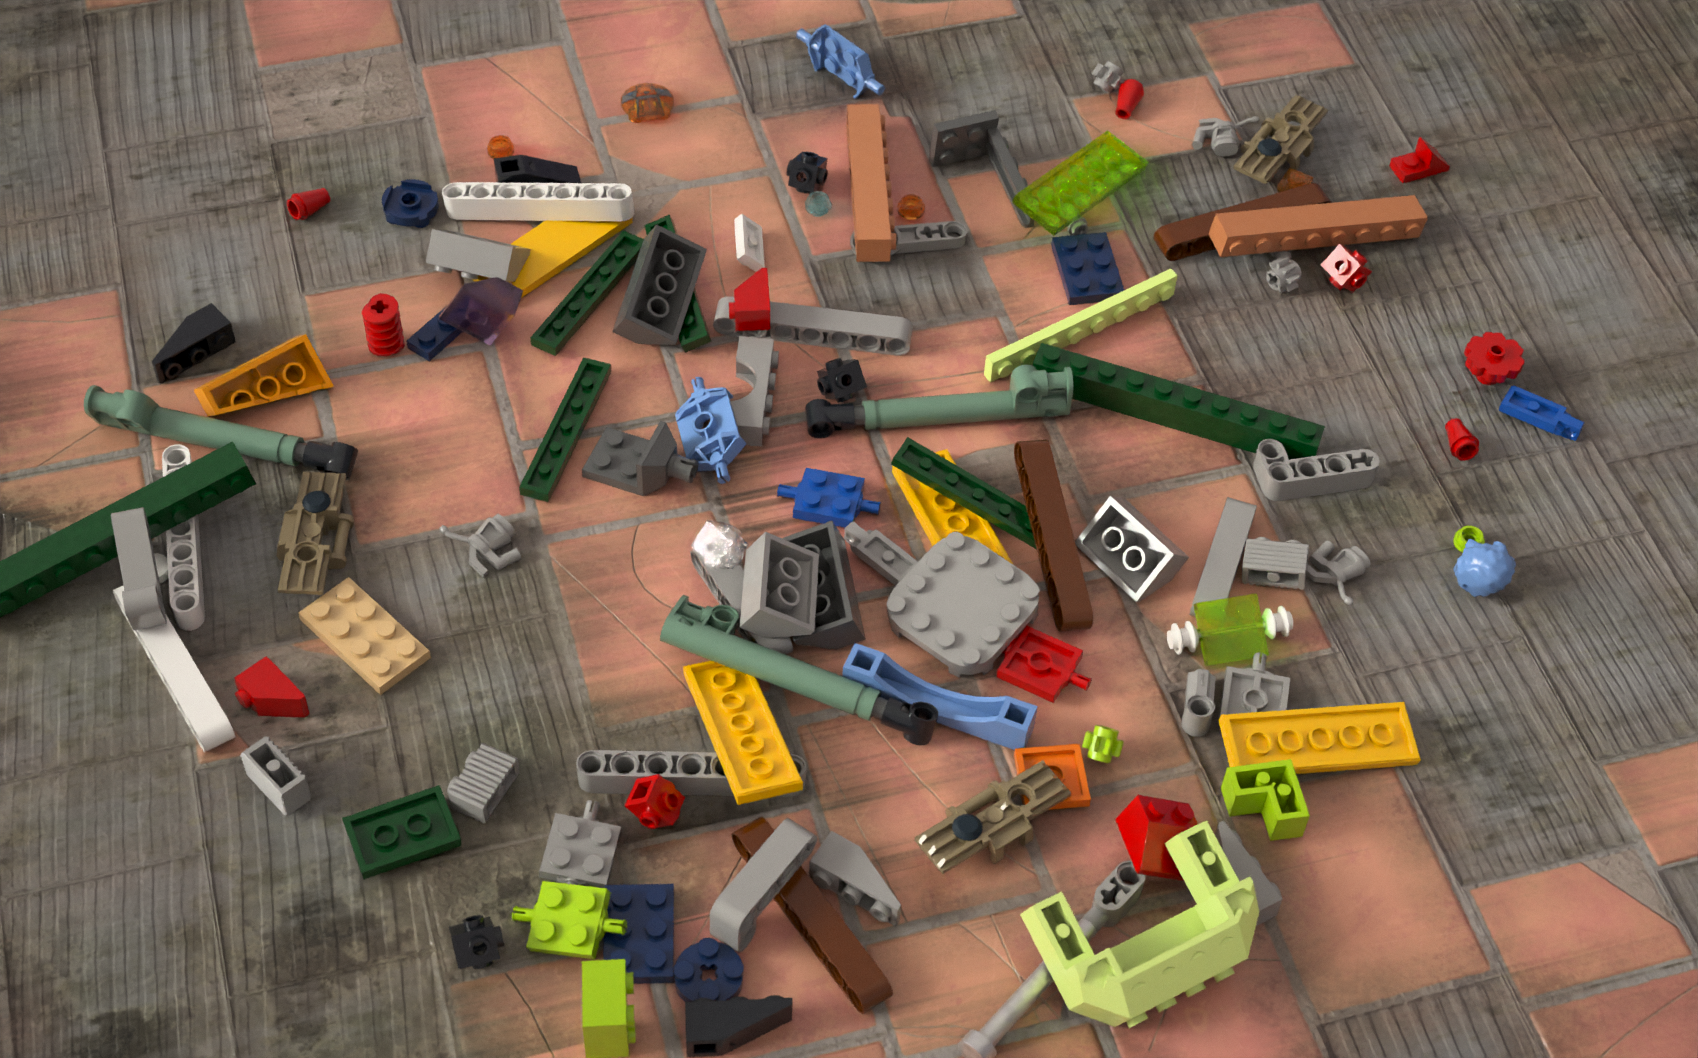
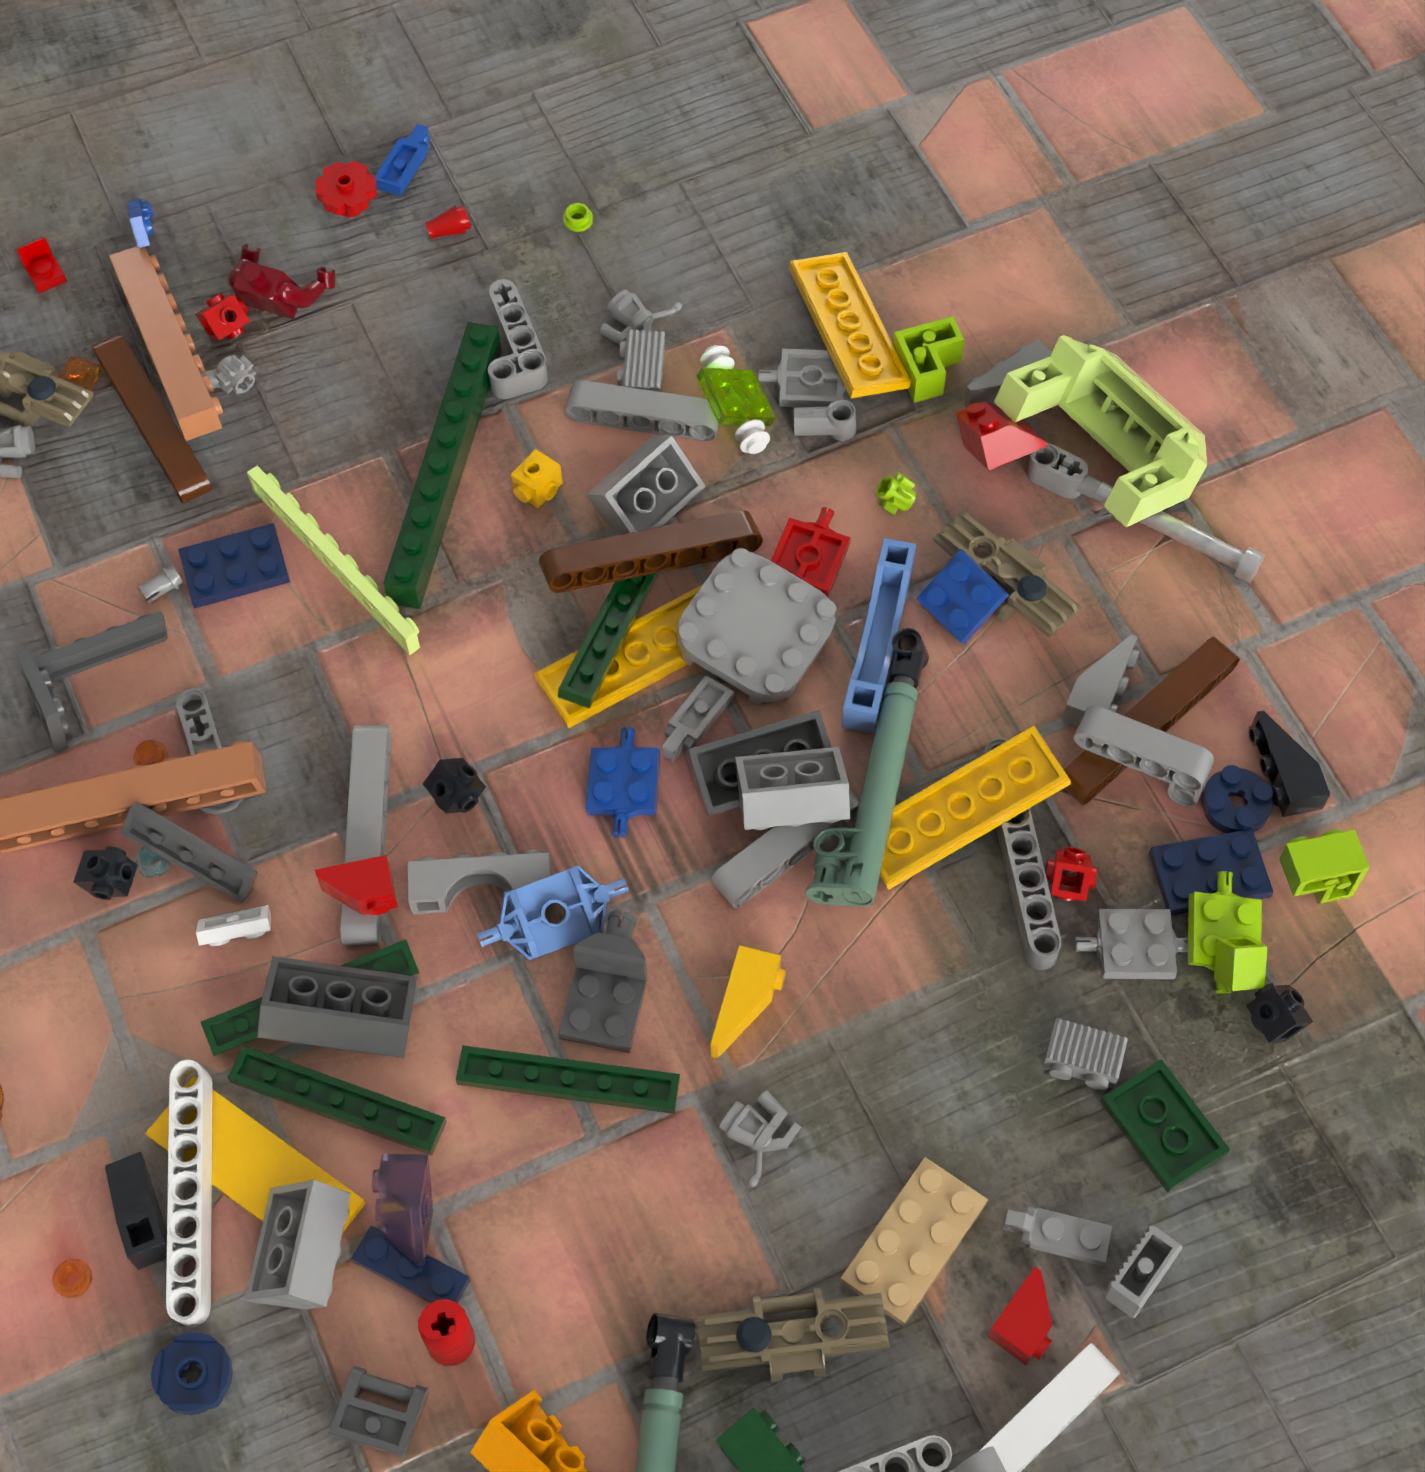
camera: 95 degrees left, 10 degrees up
clear brick [691,520,749,570] -> none
sand green piece [805,365,1073,439] -> none
clear neon green plate [1012,130,1149,236] -> none
orange plate [1014,744,1091,810] -> none
medium blue animal [1453,539,1516,597] -> none
none -> dark grey plate [121,802,258,903]
none -> blue hinge [128,198,154,248]
none -> dark red torso [227,244,335,320]
none -> dark grey plate [328,1366,429,1458]
none -> yellow brick [511,449,563,508]
none -> yellow slope [710,945,786,1059]
none -> blue plate [916,549,1009,644]
none -> light grey hinge [1003,1207,1112,1266]
none -> lime panel [1214,936,1267,991]

